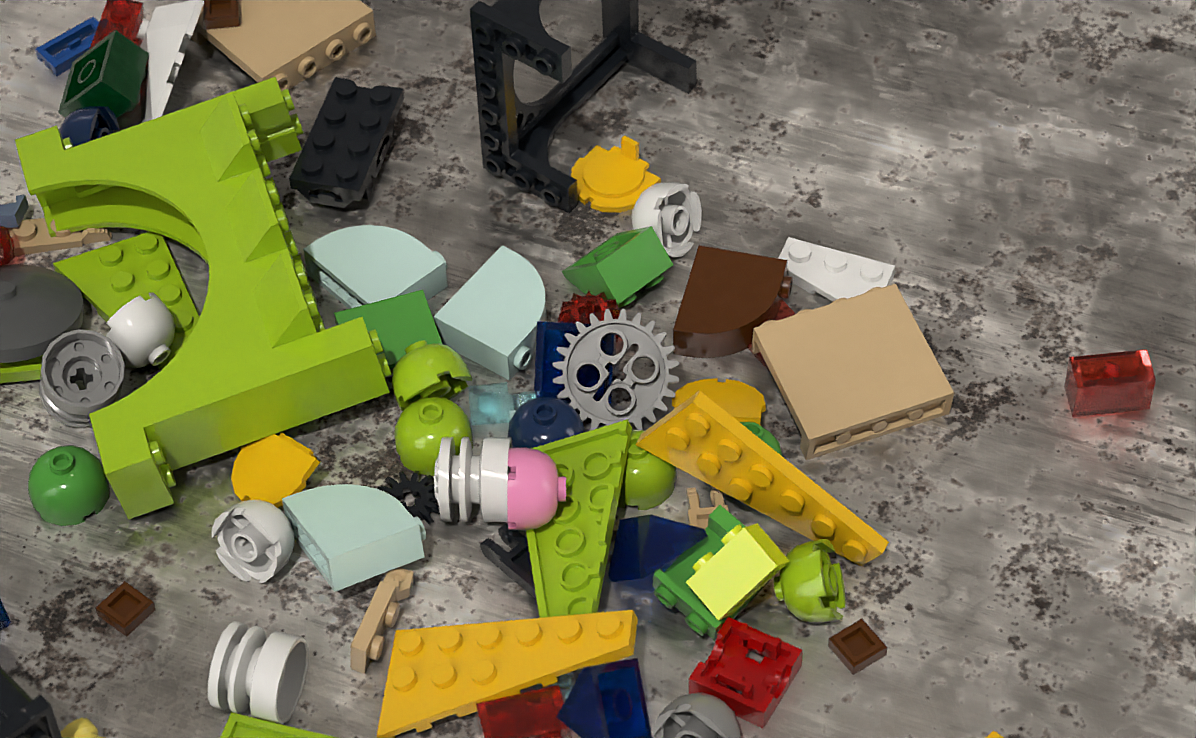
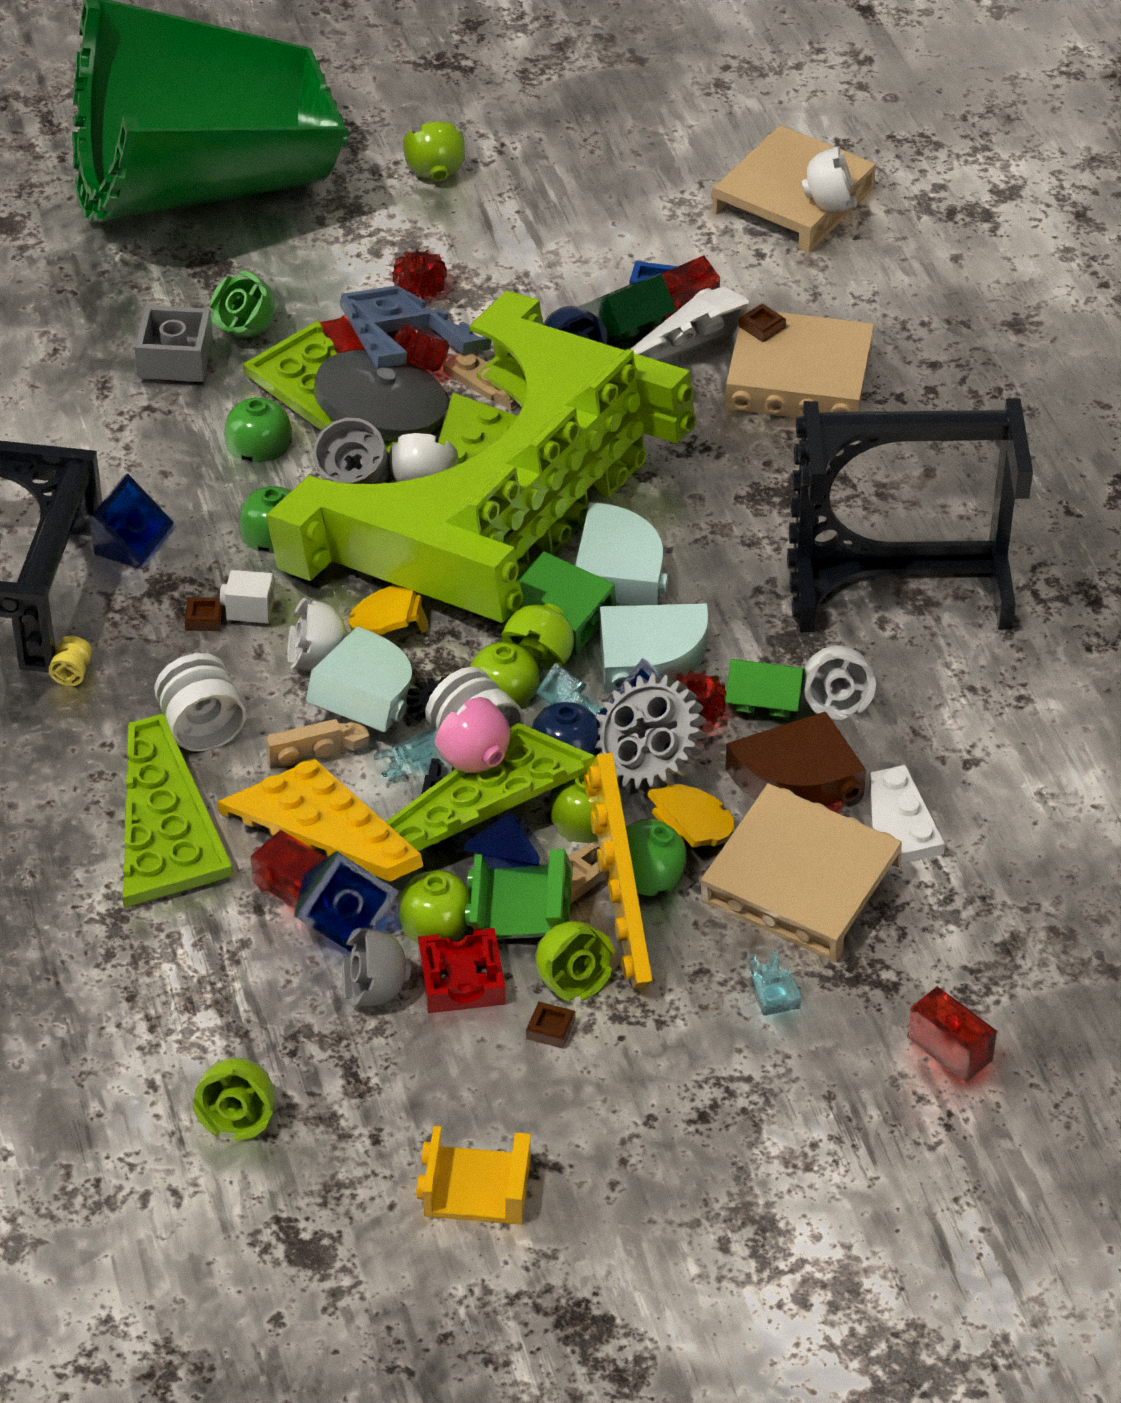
camera: 50 degrees right, 5 degrees down
black piece [289,77,404,208] -> none
yellow piece [571,135,661,213] -> none
neon yellow brick [686,523,790,620] -> none
none -> white brick [220,570,275,623]
none -> clear light blue plate [373,730,437,777]
none -> lime cylinder [398,870,472,943]
none -> clear light blue plate [749,950,801,1016]

